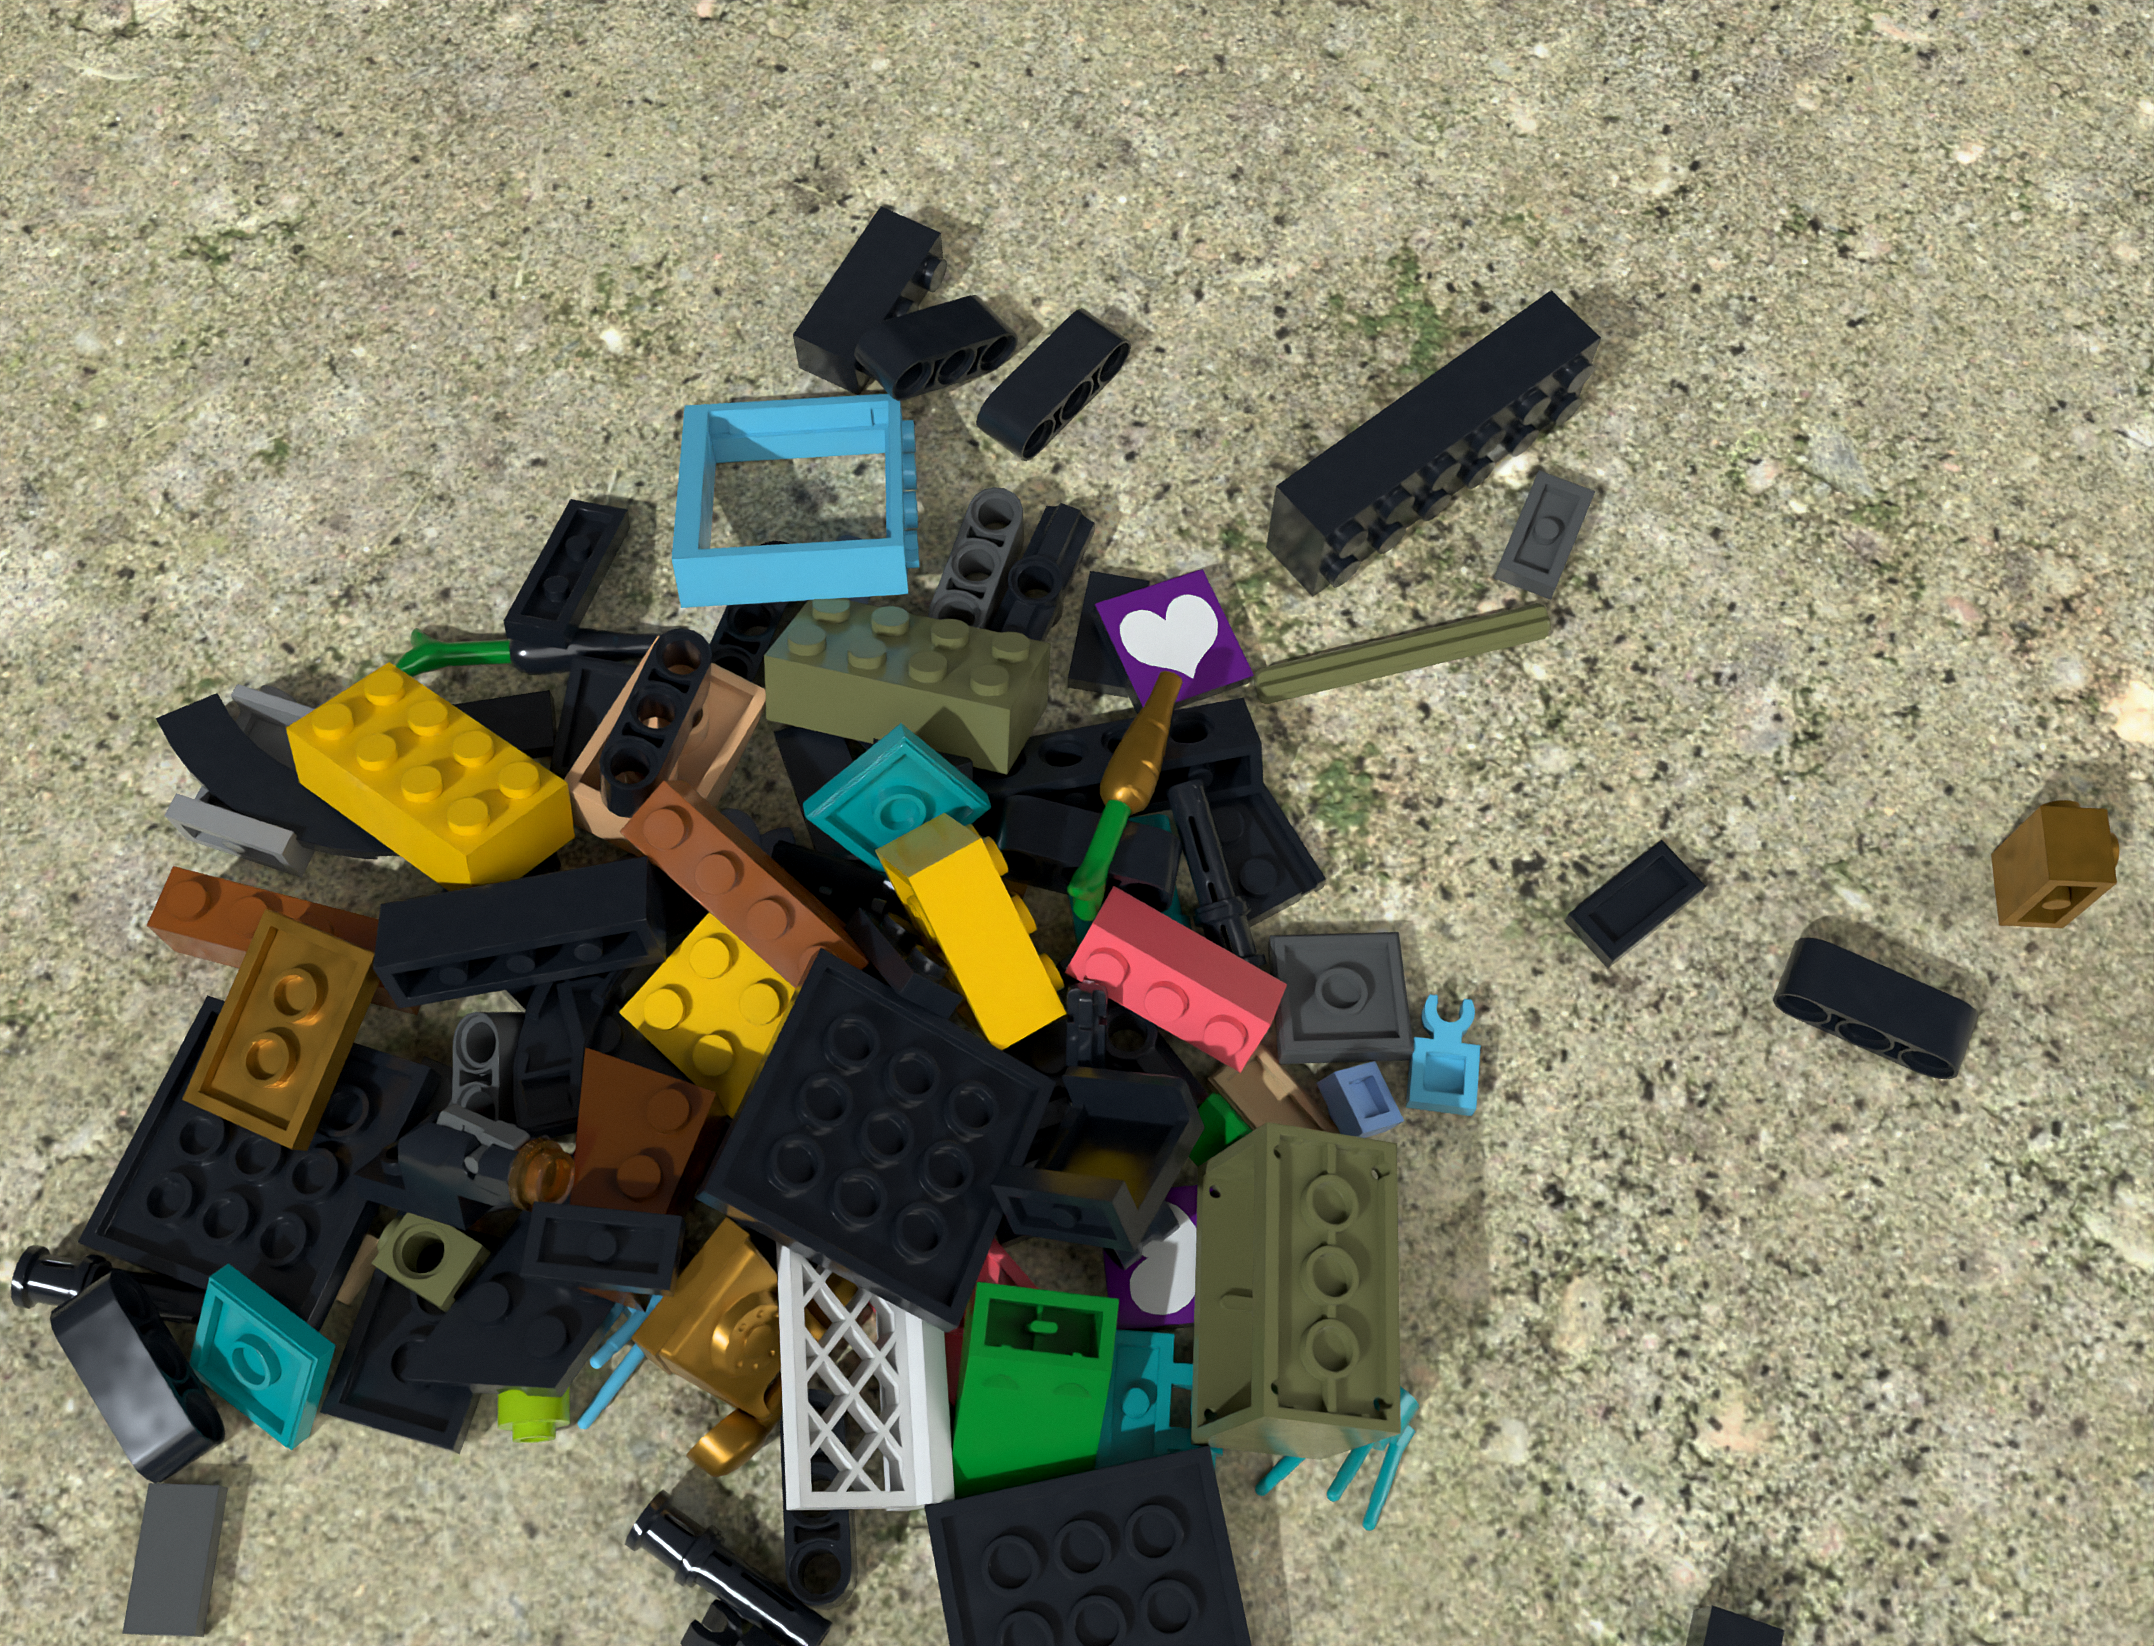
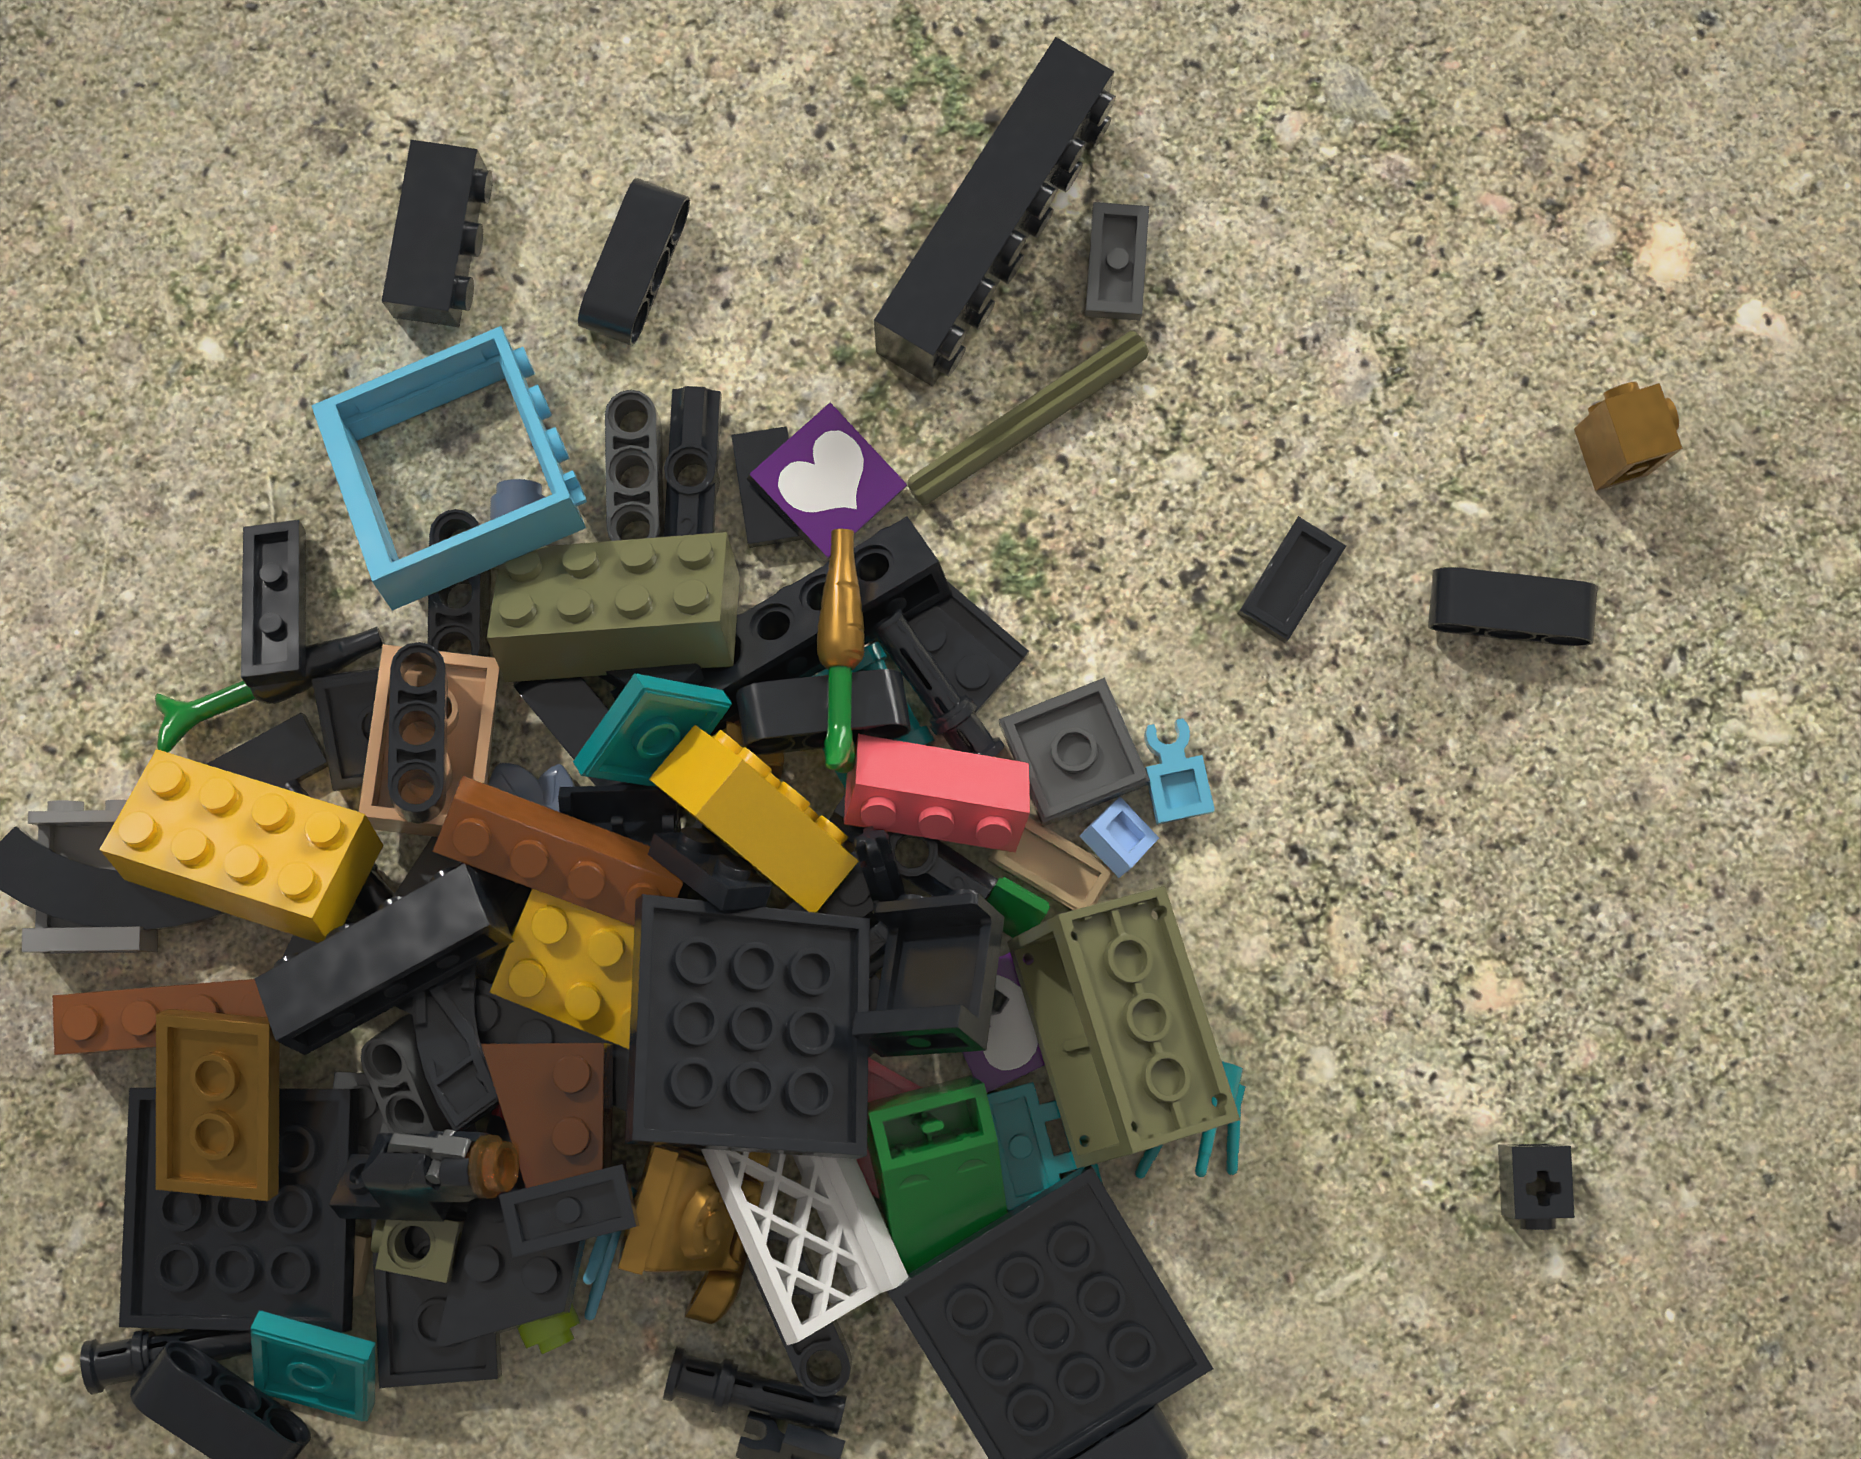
camera: 20 degrees left, 15 degrees up
black beam [855,295,1018,401] -> none

